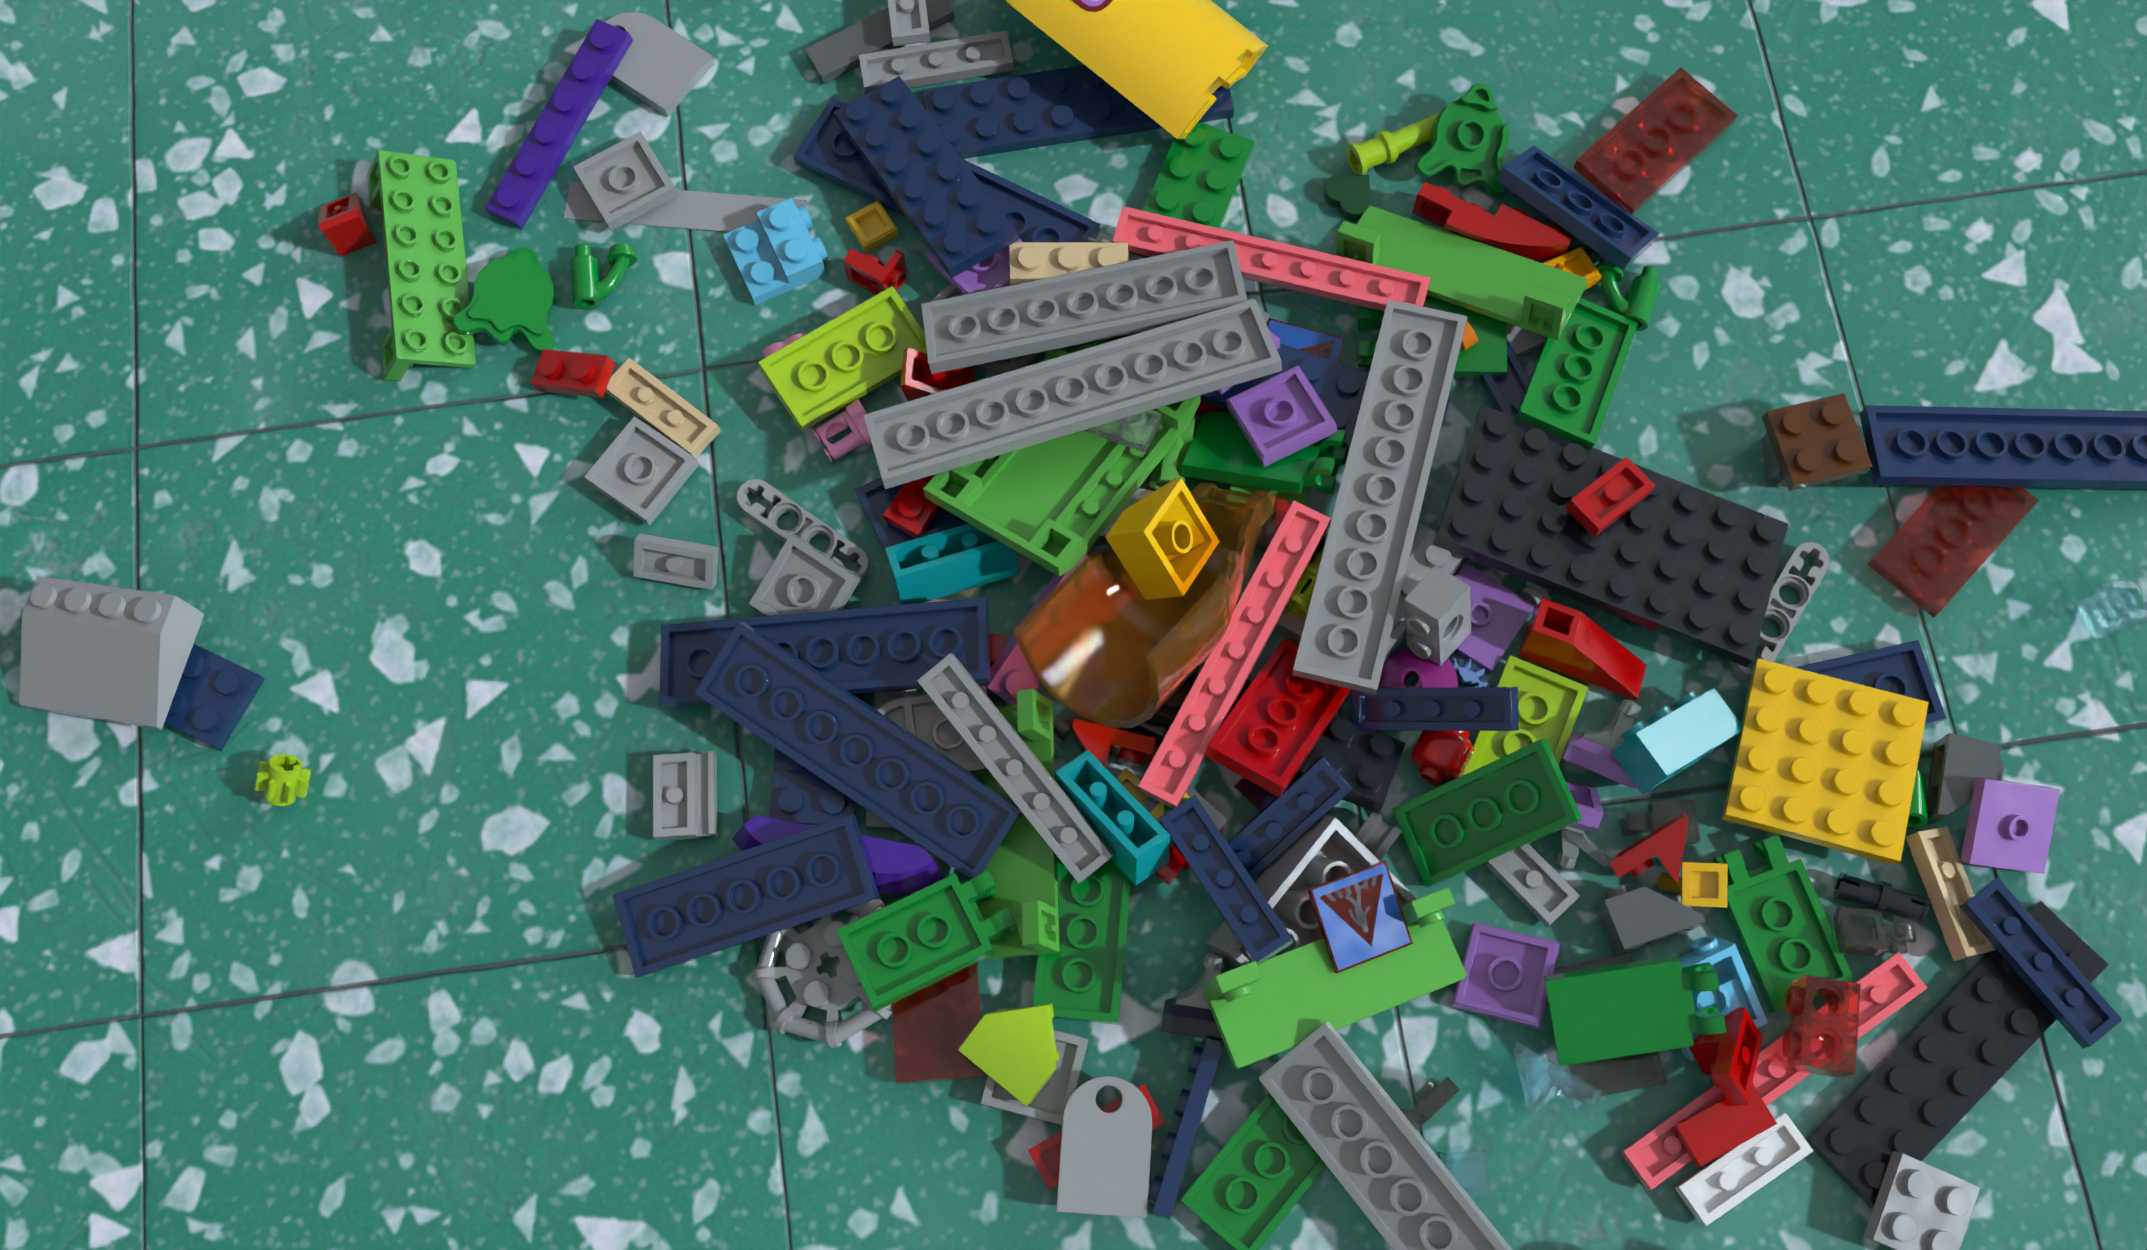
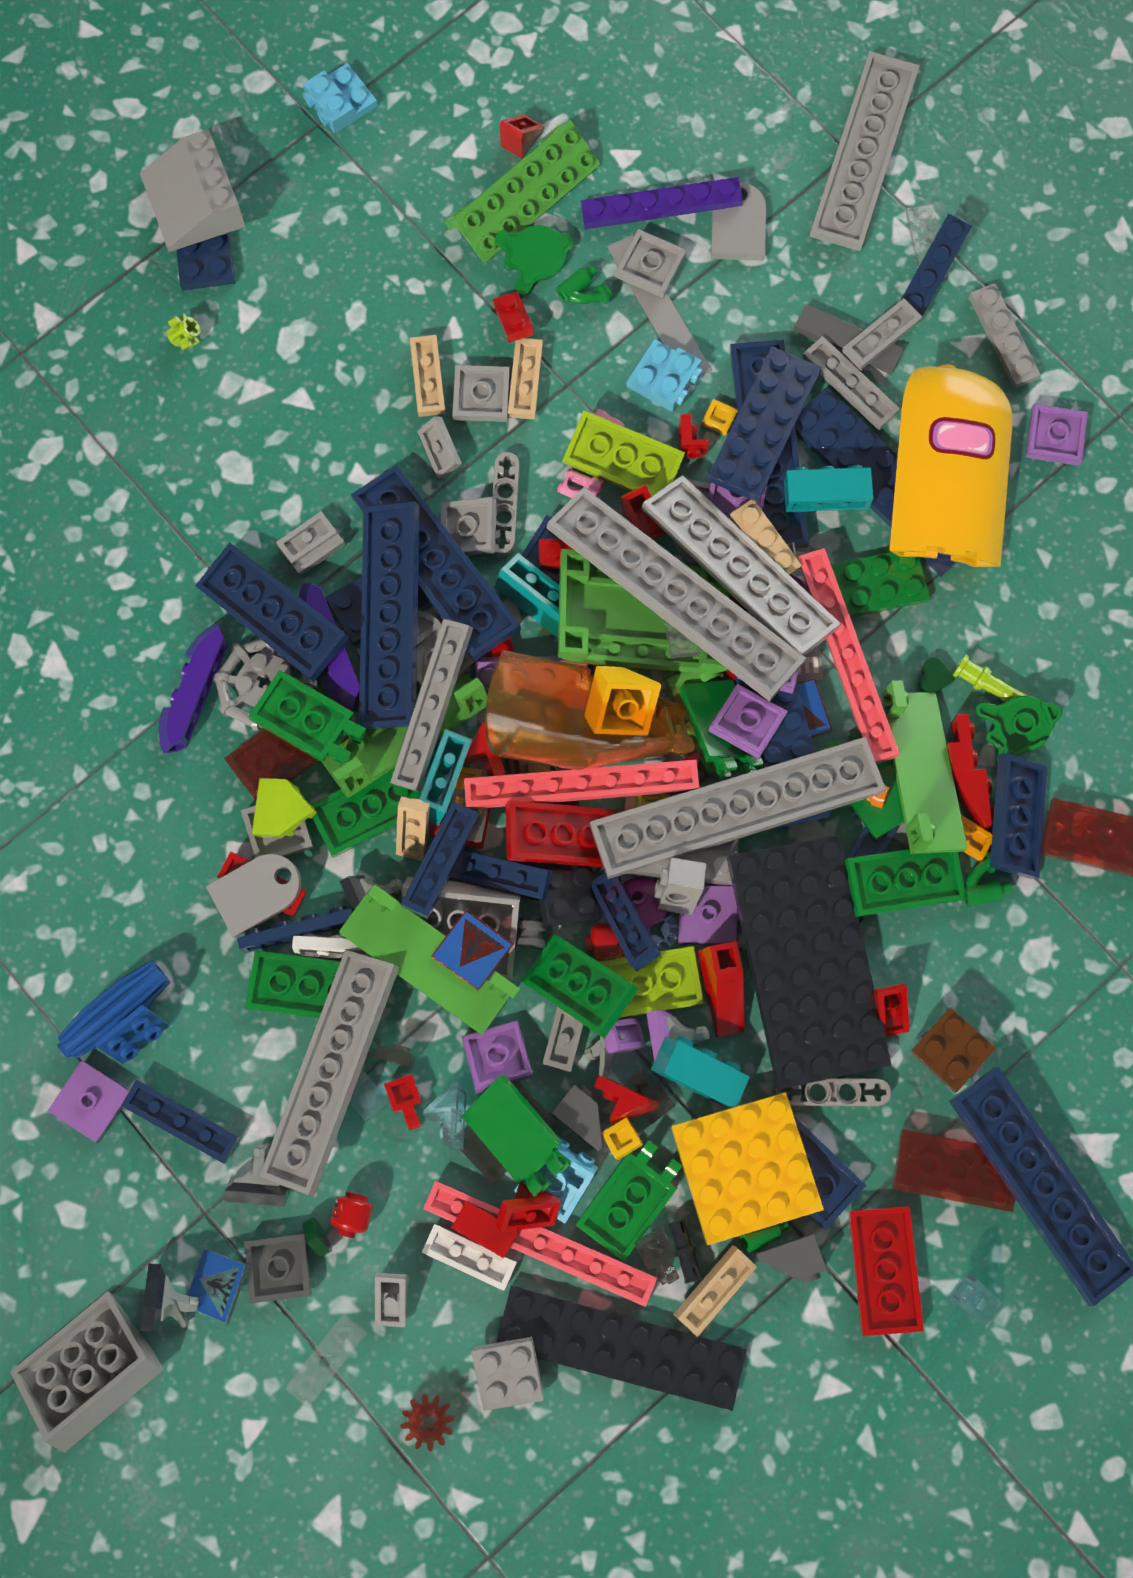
camera: 55 degrees right, 5 degrees up
red plate [1565,456,1656,537] -> none
clear red brick [1782,975,1861,1078] -> none
dark blue plate [1959,878,2122,1049] -> none
medium lavender plate [1960,777,2060,874] -> none
none -> dark purple brick [159,623,229,753]
none -> white plate [292,933,373,960]
none -> medium azure plate [302,63,378,133]
none -> red plate [384,1074,422,1131]
none -> tan plate [396,796,430,861]
none -> tan plate [410,335,446,417]
none -> teal brick [784,465,873,512]
none -> red plate [848,1206,924,1336]
none -> red slope [873,983,910,1037]

